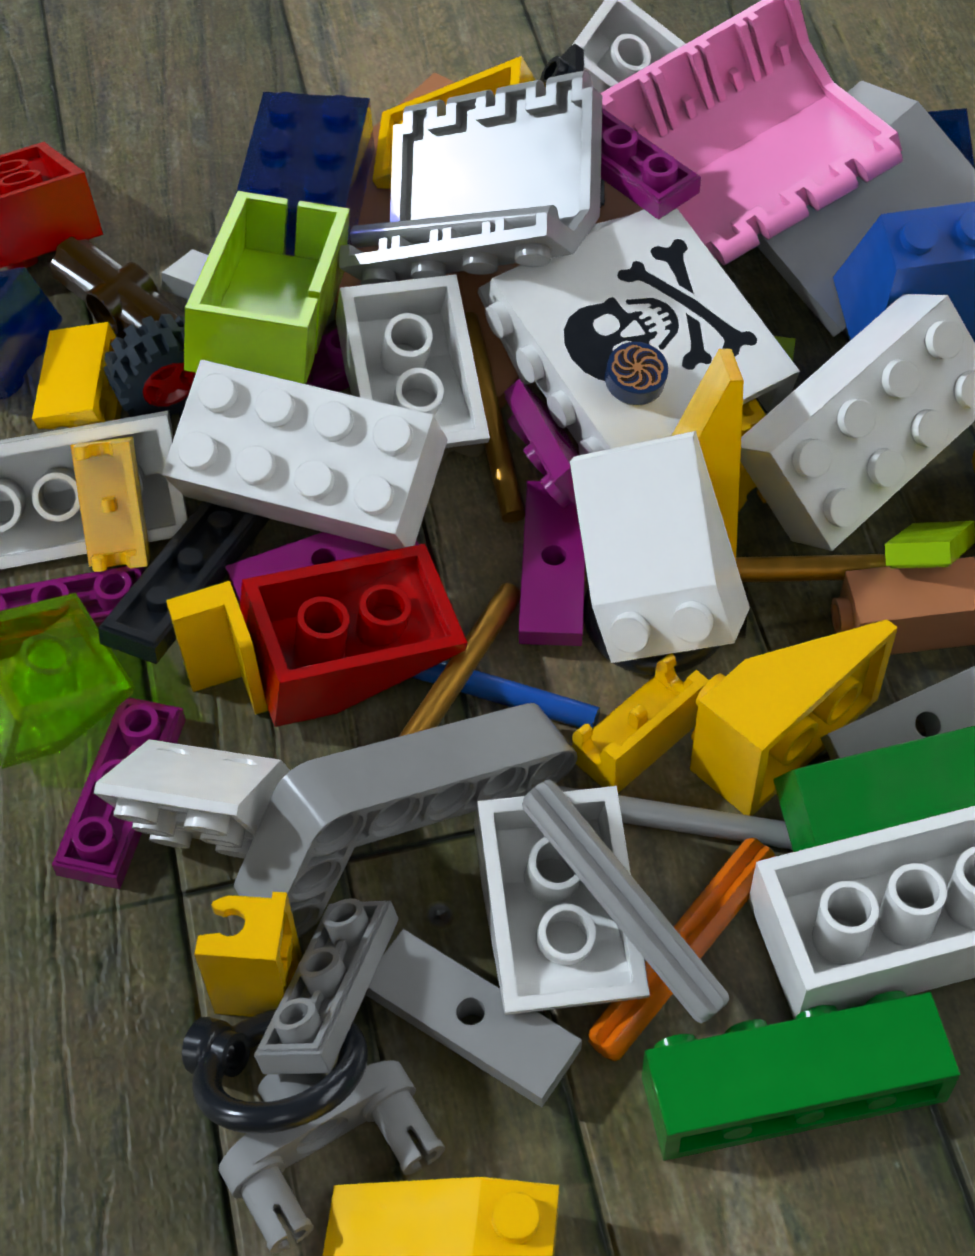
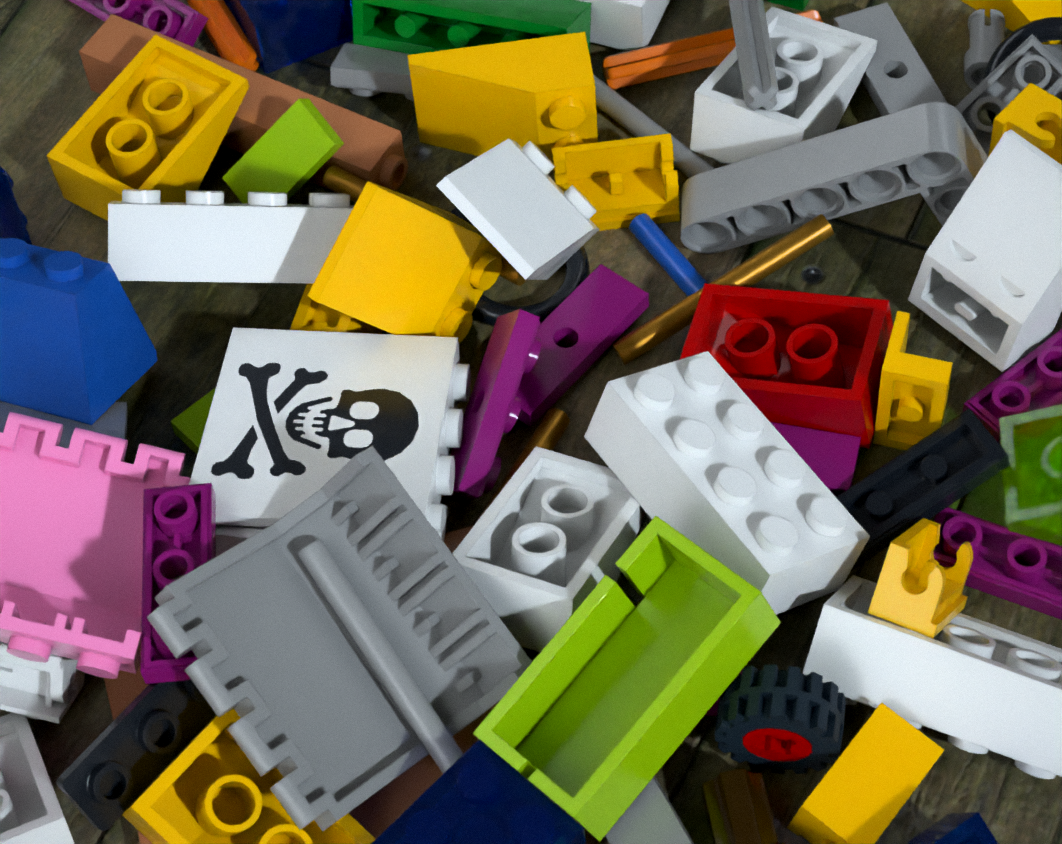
camera: 140 degrees left, 0 degrees up
tile [605,342,668,405] -> none

